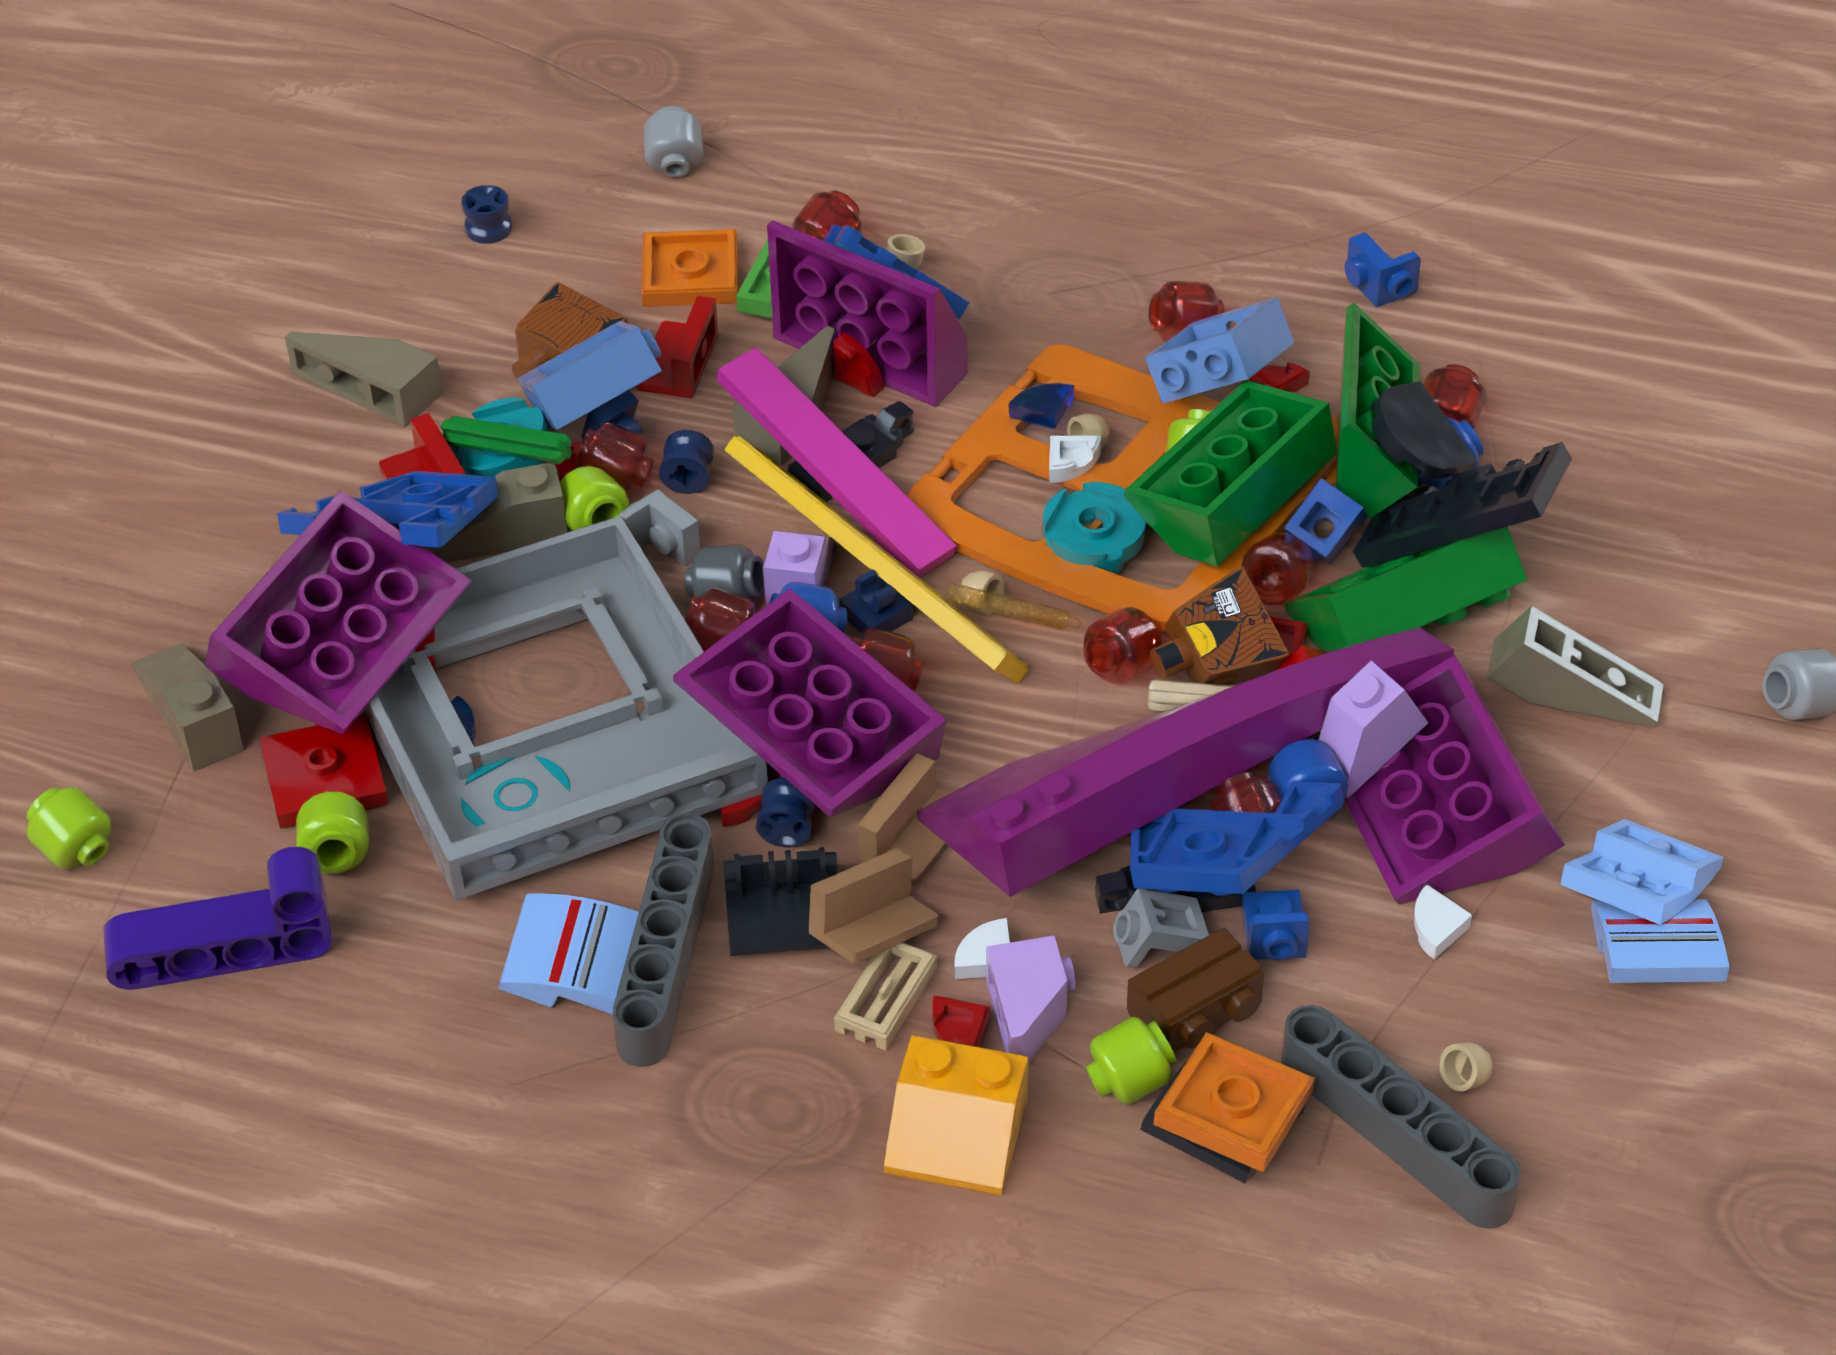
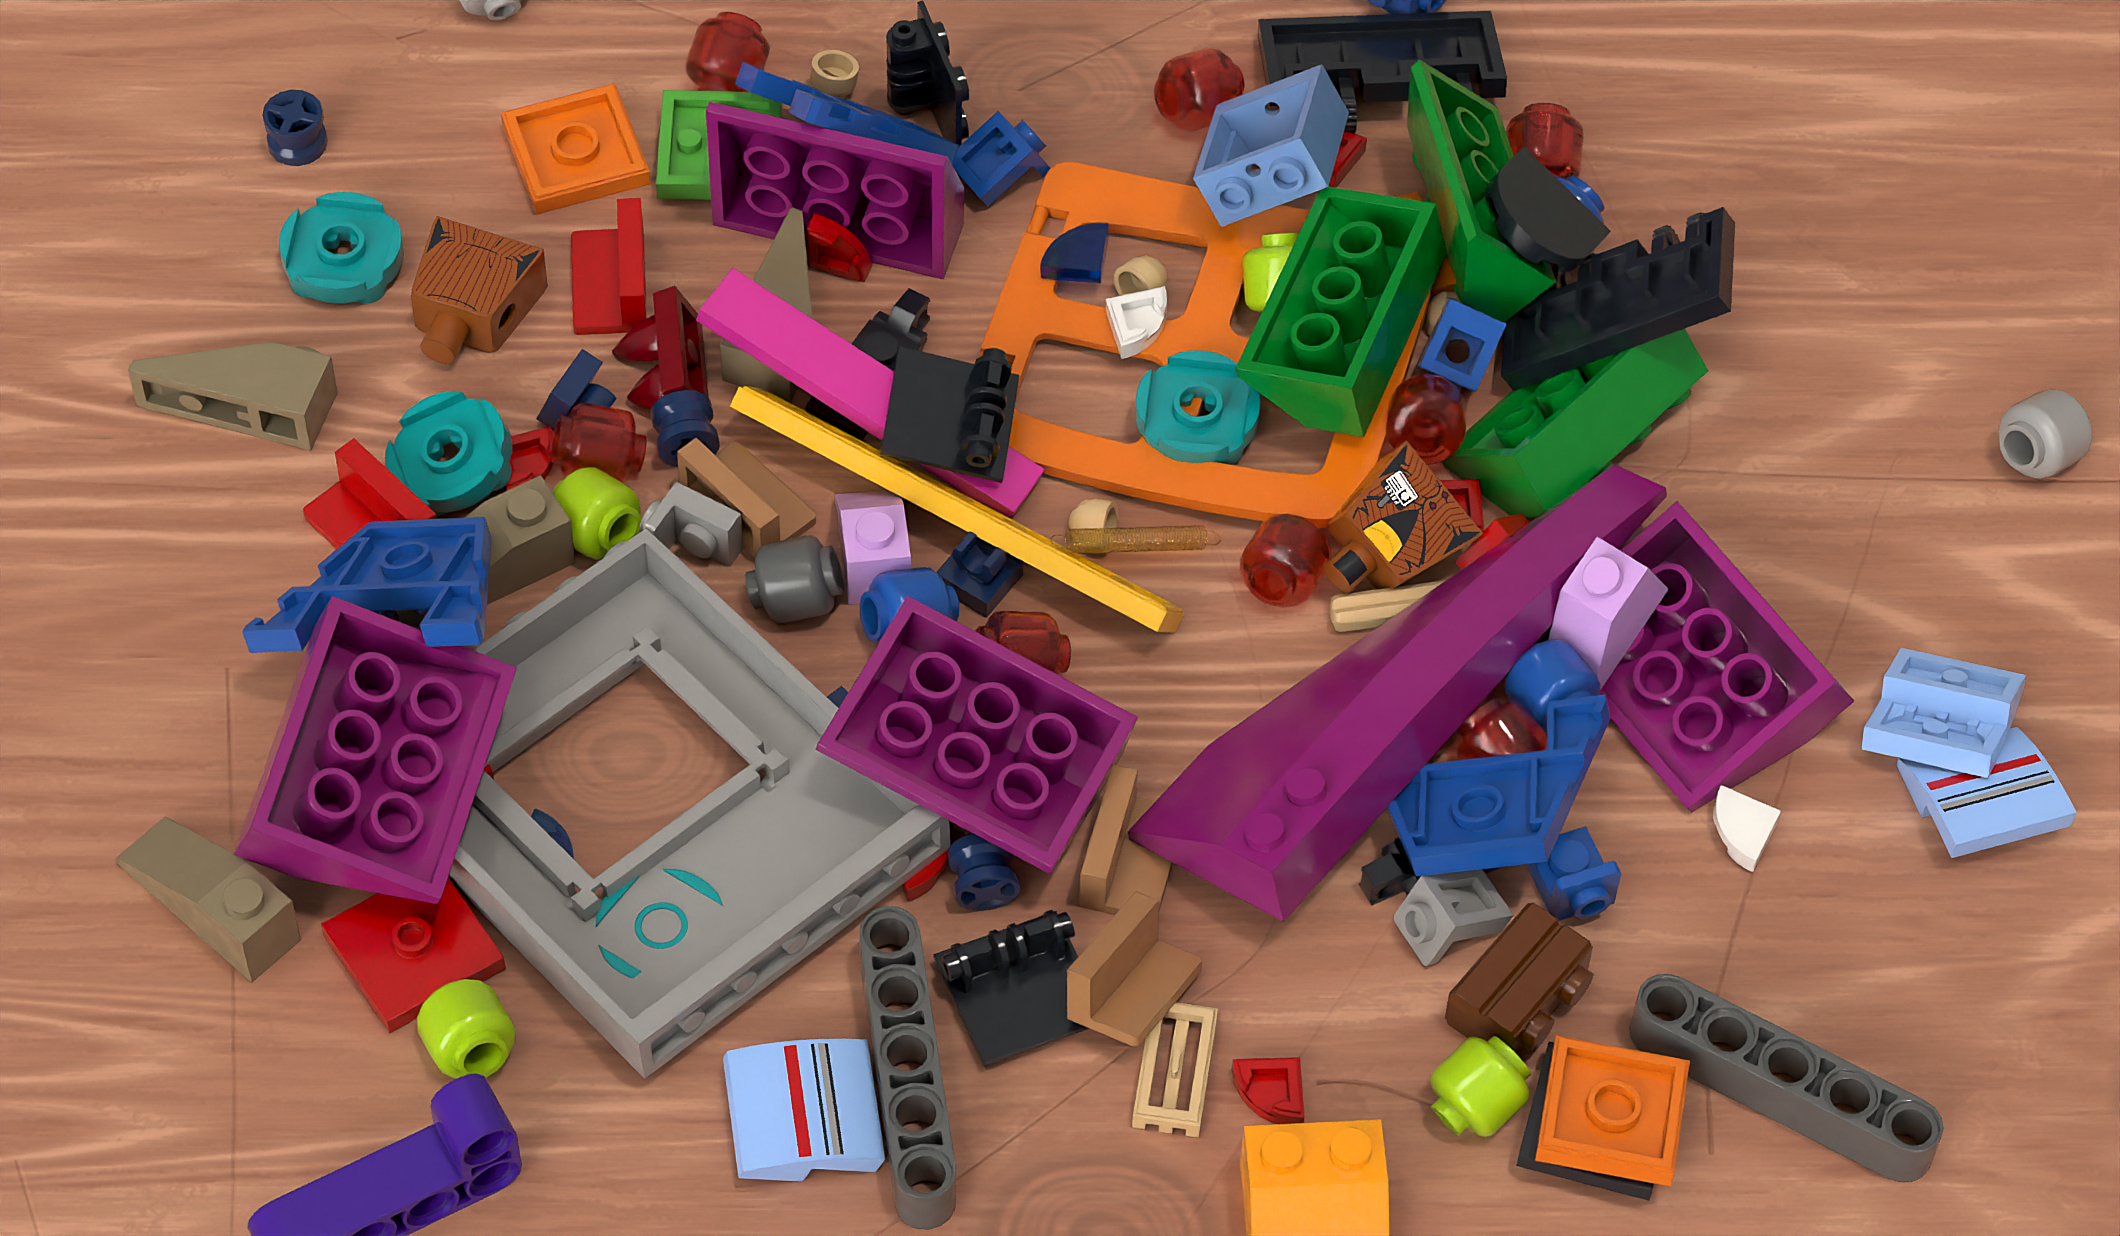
camera: 20 degrees left, 10 degrees up
lime head [26,787,111,870] -> none
green axle [441,416,572,464] -> none
medium blue window [517,321,662,430] -> none
clear red head [685,587,755,652] -> none
white tile [955,918,1010,979] -> none
lavender slope [986,935,1076,1064] -> none
tan hinge [1439,1042,1493,1091] -> none
dark tan slope [1487,606,1664,728] -> none
none -> teal plate [279,192,404,304]
none -> dark red tile [612,286,709,409]
none -> medium nougat panel [677,438,816,558]
none -> black hinge [880,346,1019,483]
none -> black hinge [886,0,969,147]
none -> blue bracket [952,111,1050,207]
none -> black hinge [1258,10,1507,133]

